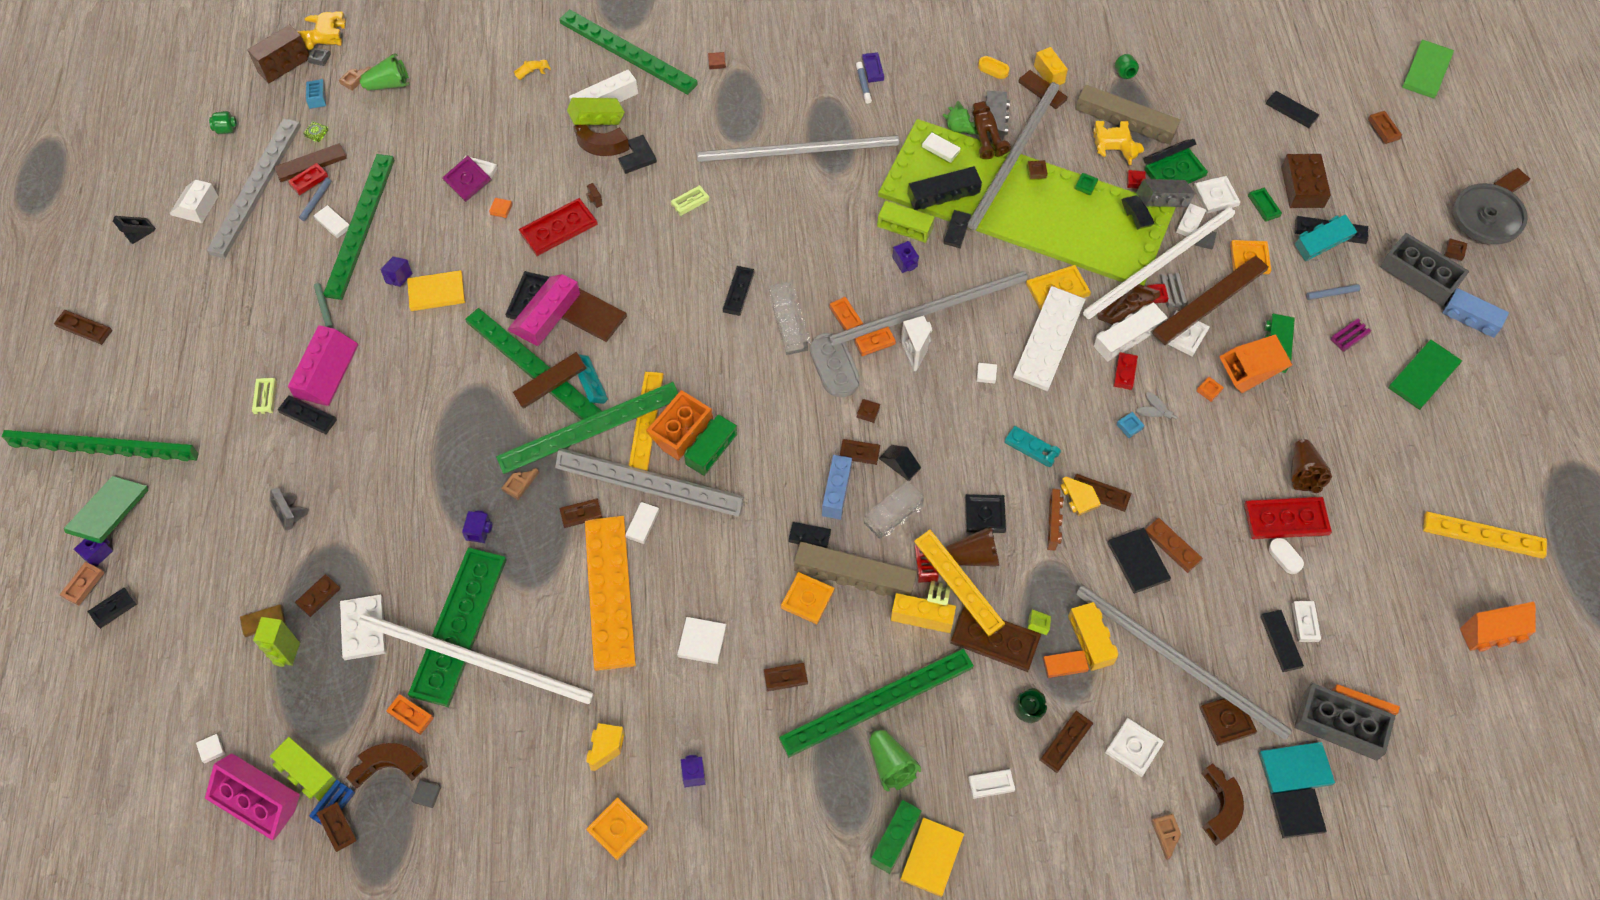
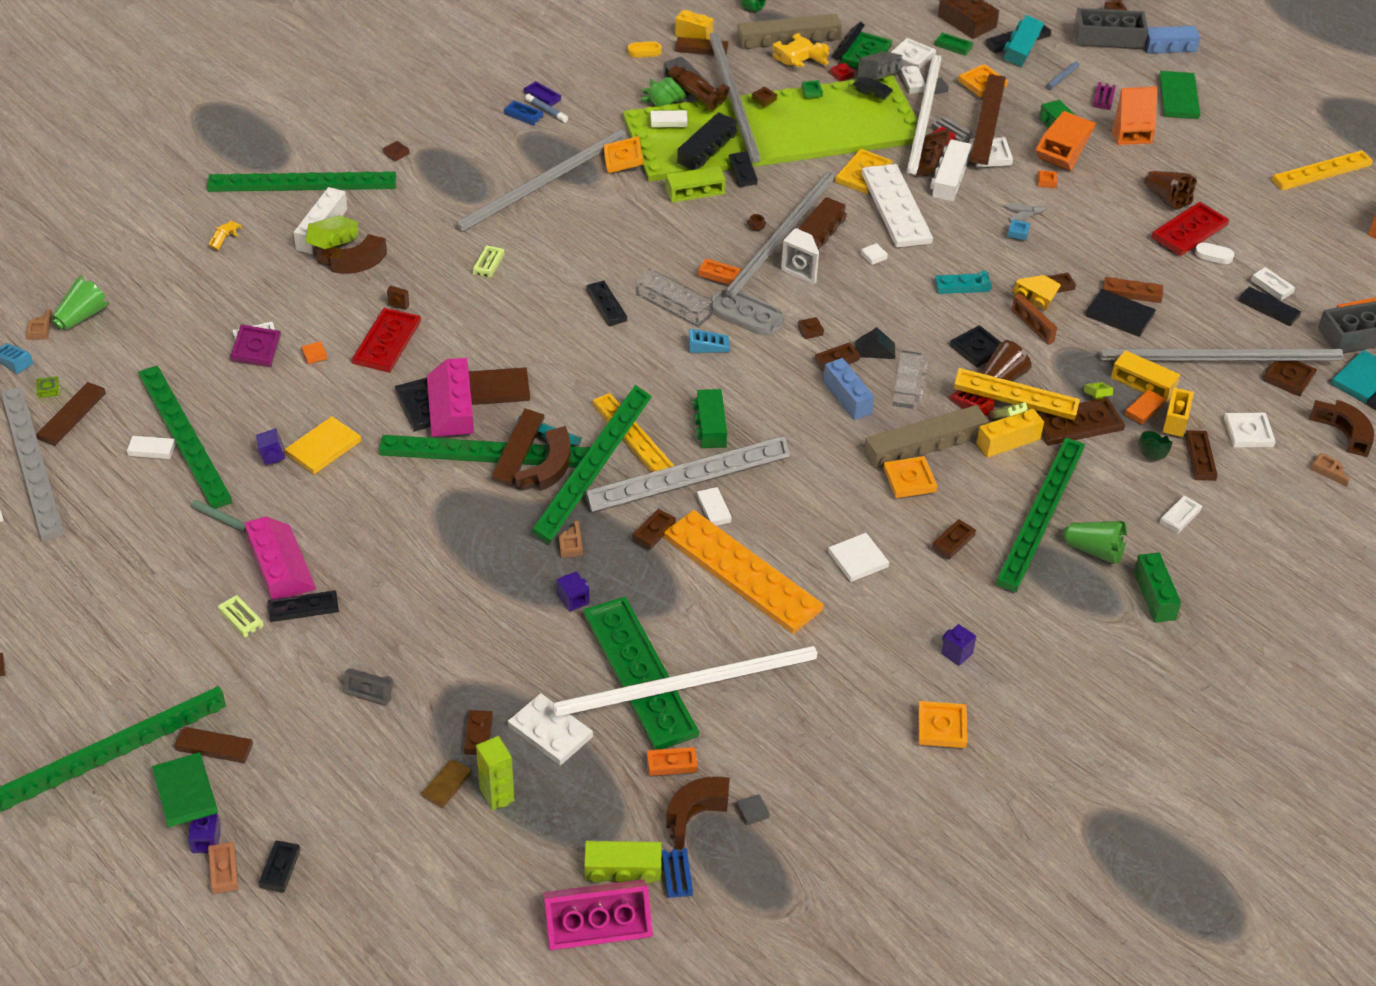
camera: 40 degrees left, 15 degrees down
white tile [196,734,225,764] -> none
red plate [288,163,328,196] -> none
sand blue bar [299,178,332,221] -> none
reddish brown plate [316,802,357,852] -> none
yellow slope [586,723,625,771] -> none
black tile [618,135,657,174] -> none
orange slope [646,390,713,461] -> none
black plate [789,522,831,548] -> none
orange plate [854,327,896,356] -> none
dark purple brick [892,241,919,273] -> none
yellow tile [900,817,964,897] -> none
red plate [1113,352,1138,390] -> none
none -> reddish brown tile [174,726,253,763]
none -> blue tile [504,100,544,126]
none -> reddish brown arch [514,426,571,491]
none -> light orange plate [604,136,644,173]
none -> dark azure slope [689,329,730,353]
none -> reddish brown plate [747,214,766,231]
none -> reddish brown brick [798,197,847,251]
none -> orange slope [1112,86,1157,145]
none -> yellow brick [1163,387,1194,437]

